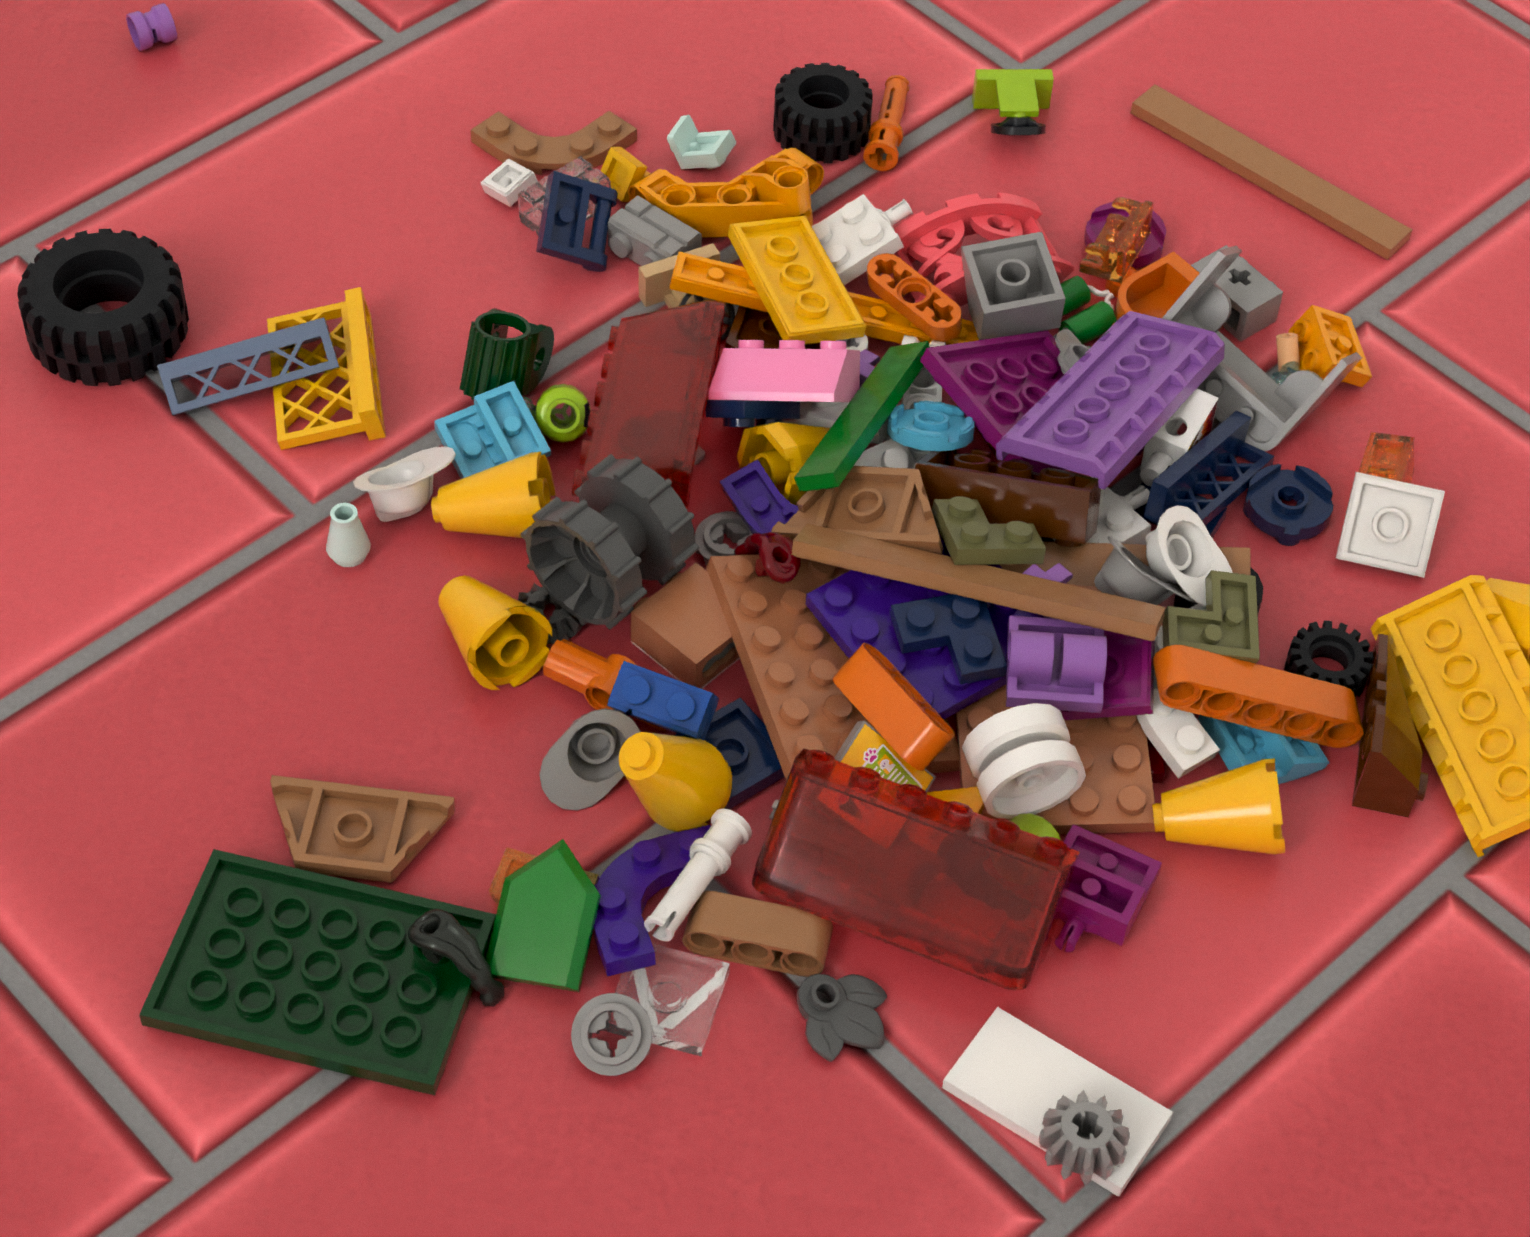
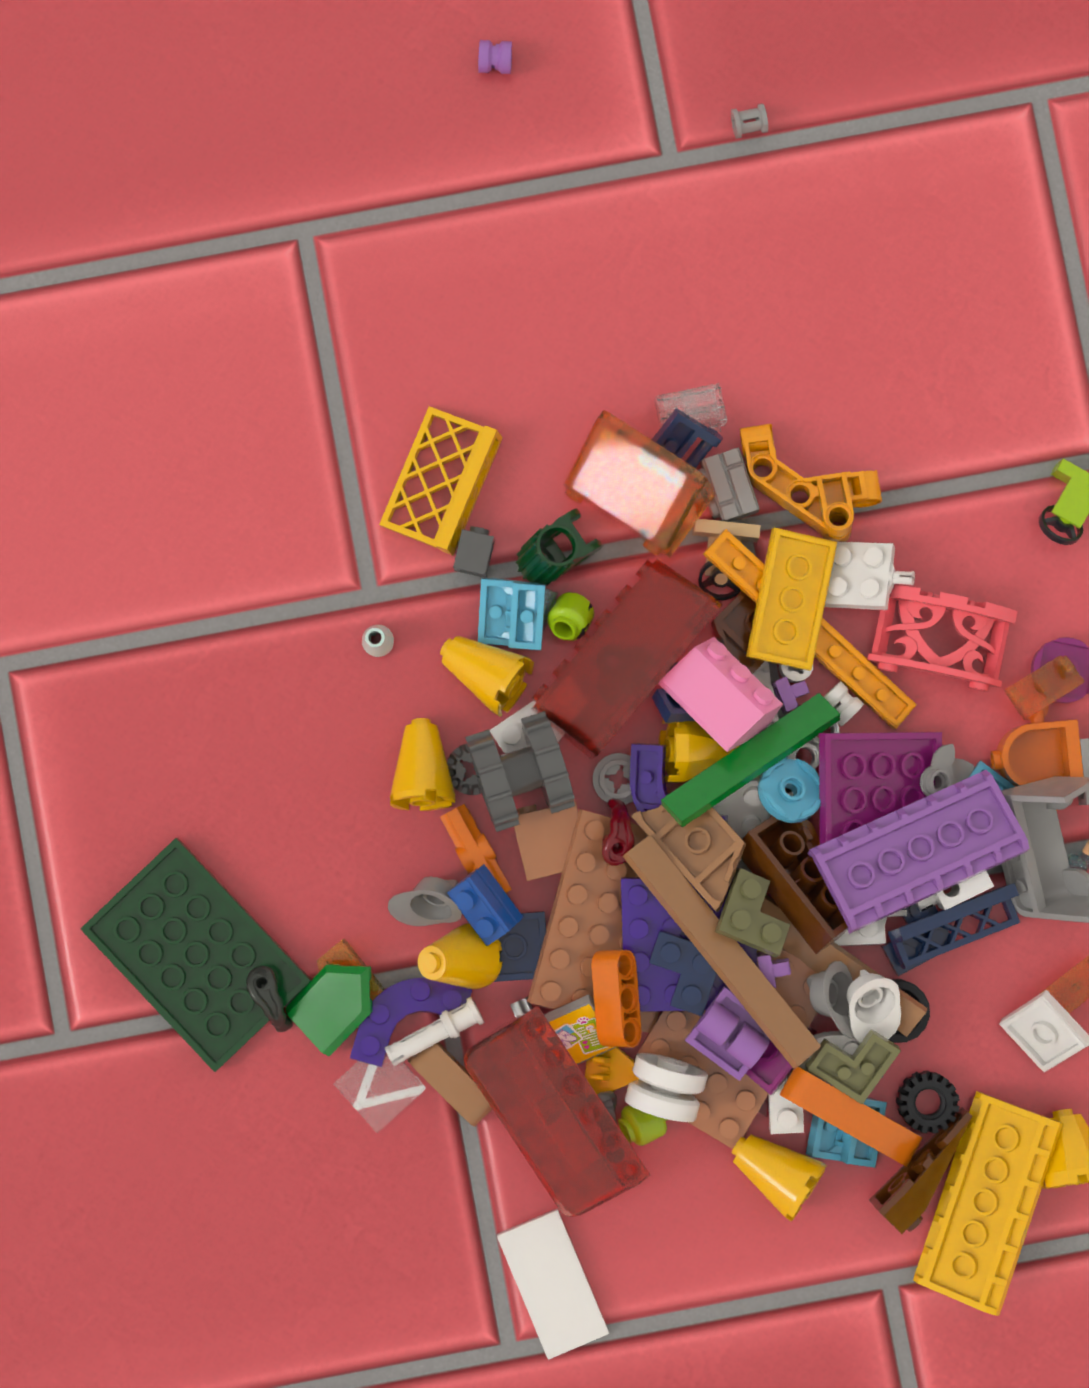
camera: 40 degrees right, 35 degrees up
black tyre [17,229,189,386] -> none
sand blue fence [157,317,340,416] -> none
medium nougat wing [270,775,455,883] -> none
white piece [353,446,456,522] -> none
medium nougat plate [471,111,637,175] -> none
white tile [480,158,538,207] -> none
light grey gear [571,993,654,1076] -> none
yellow tile [596,147,651,202] -> none
light aqua bracket [667,115,737,170] -> none
black tyre [773,62,873,164] -> none
dark grey plate [797,974,887,1062] -> none
orange pin [863,75,910,171] -> none
orange beam [867,253,962,341] -> none
light grey slope [961,232,1066,340] -> none
magenta plate [1032,824,1162,953] -> none
light grey gear [1039,1090,1130,1185] -> none
green piece [1053,276,1117,345] -> none
dark blue plate [1243,464,1334,546] -> none
none -> dark grey brick [453,526,495,578]
none -> clear orange windscreen [563,410,715,558]

